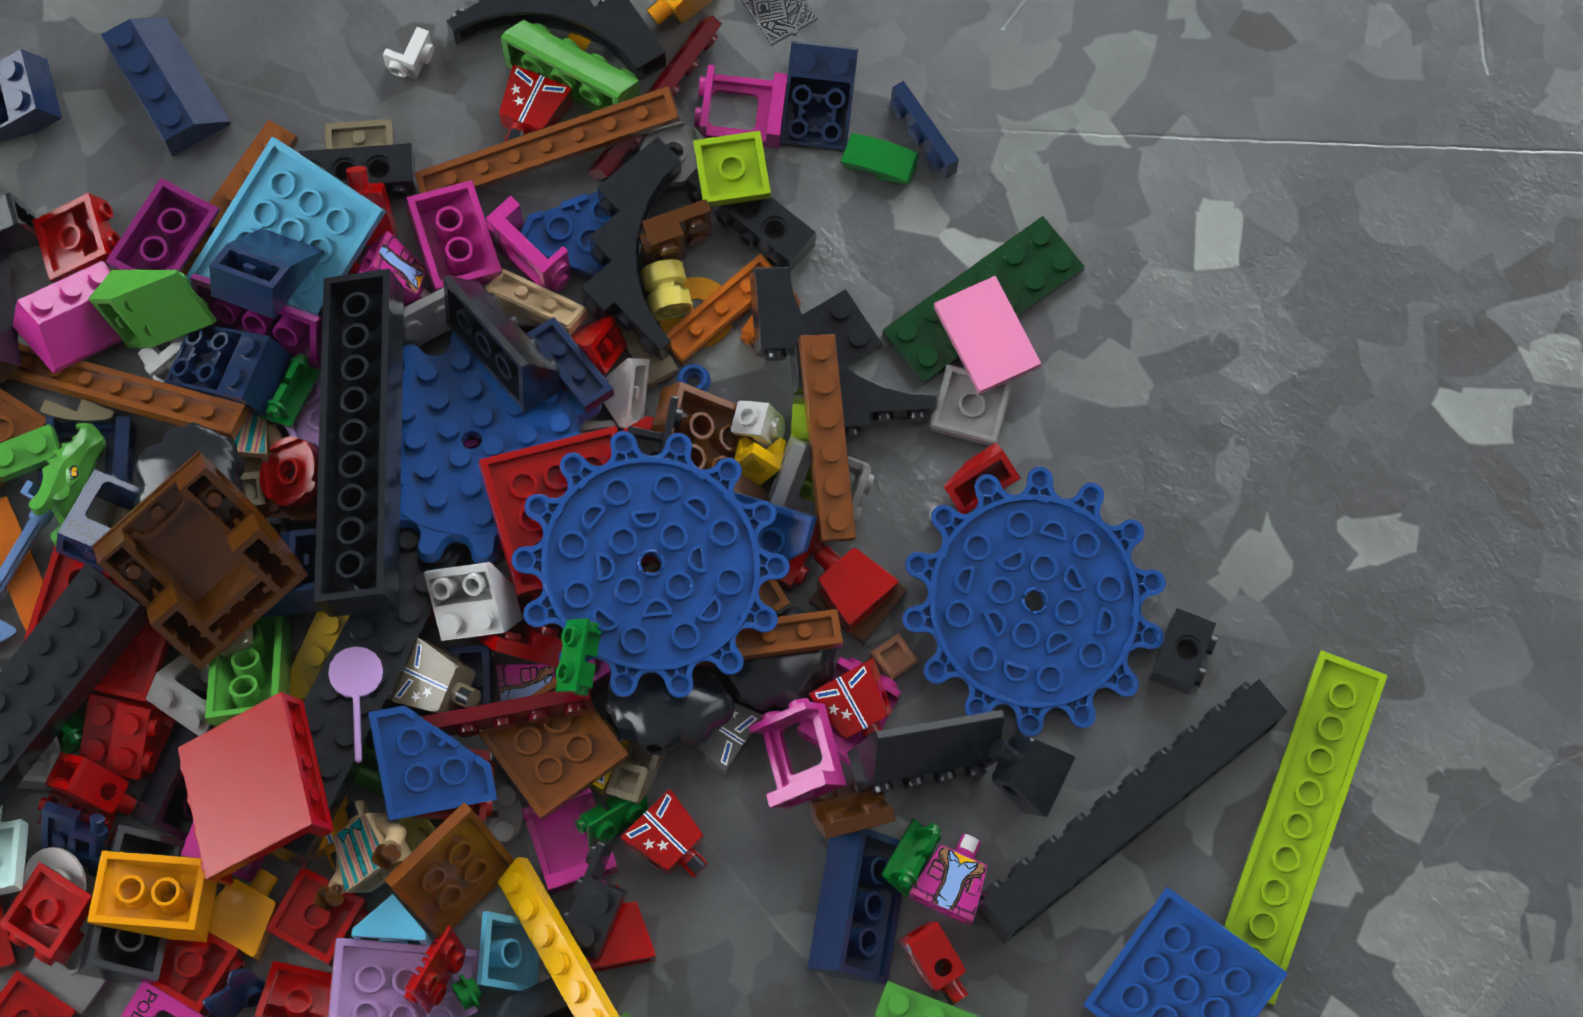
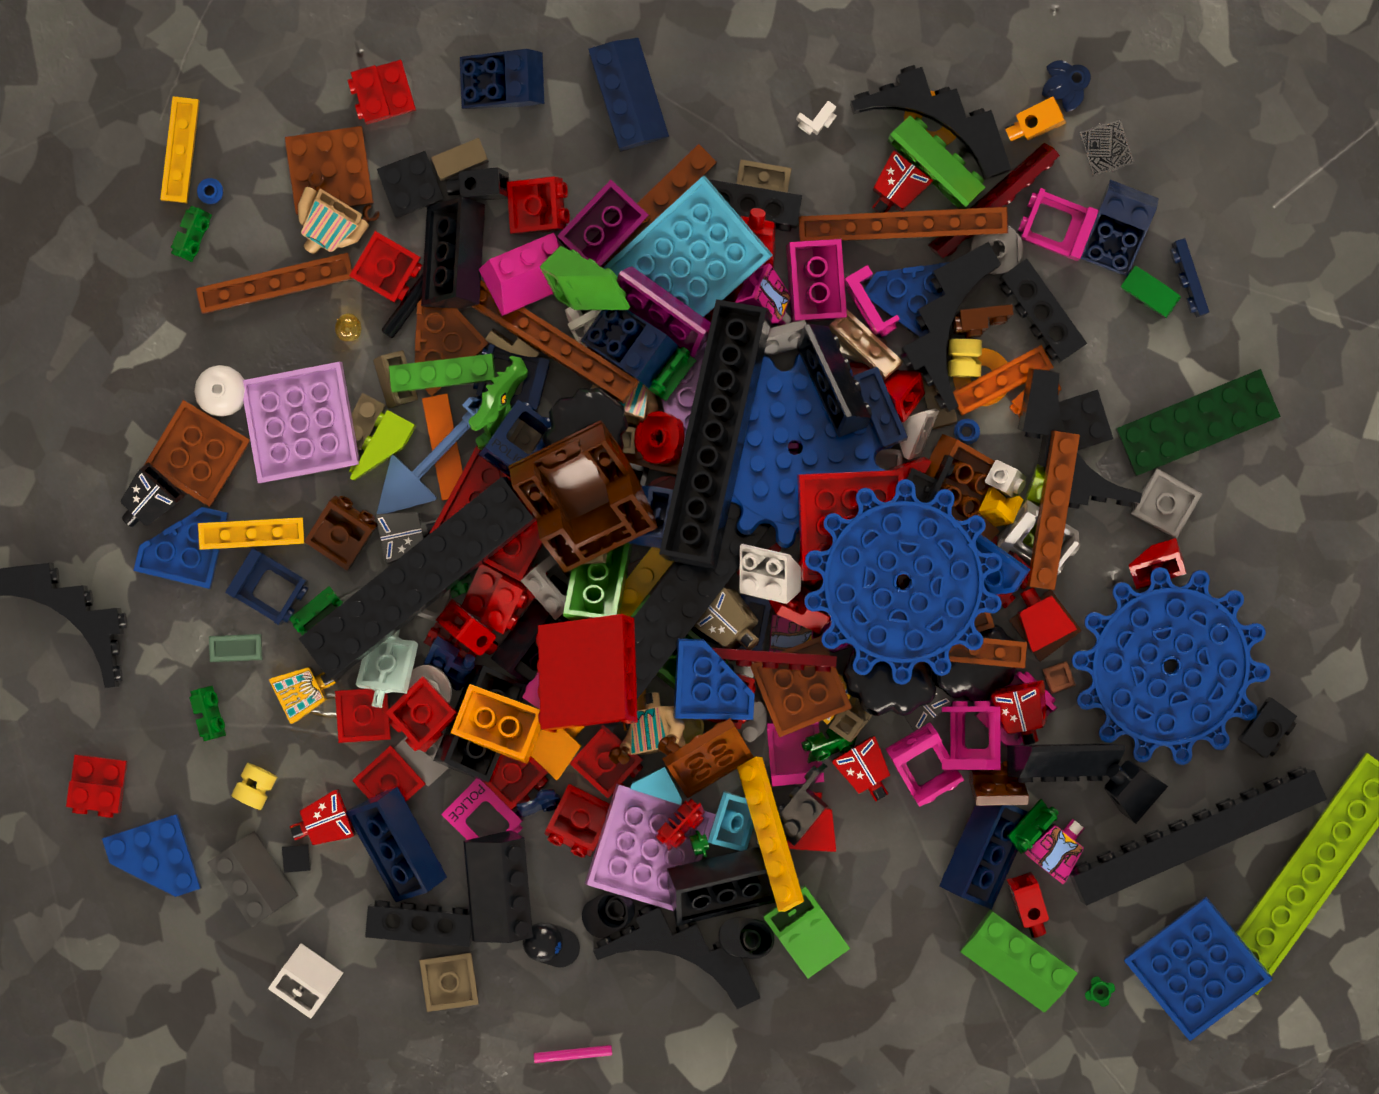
camera: 15 degrees right, 15 degrees up
dark blue slope [209,228,324,319] -> none
lavender piece [328,646,383,763] -> none
green hinge [555,618,601,696] -> none
lime plate [693,131,771,207] -> none
bright pink tile [934,276,1041,395] -> none
none -> dark pink window [885,722,964,807]

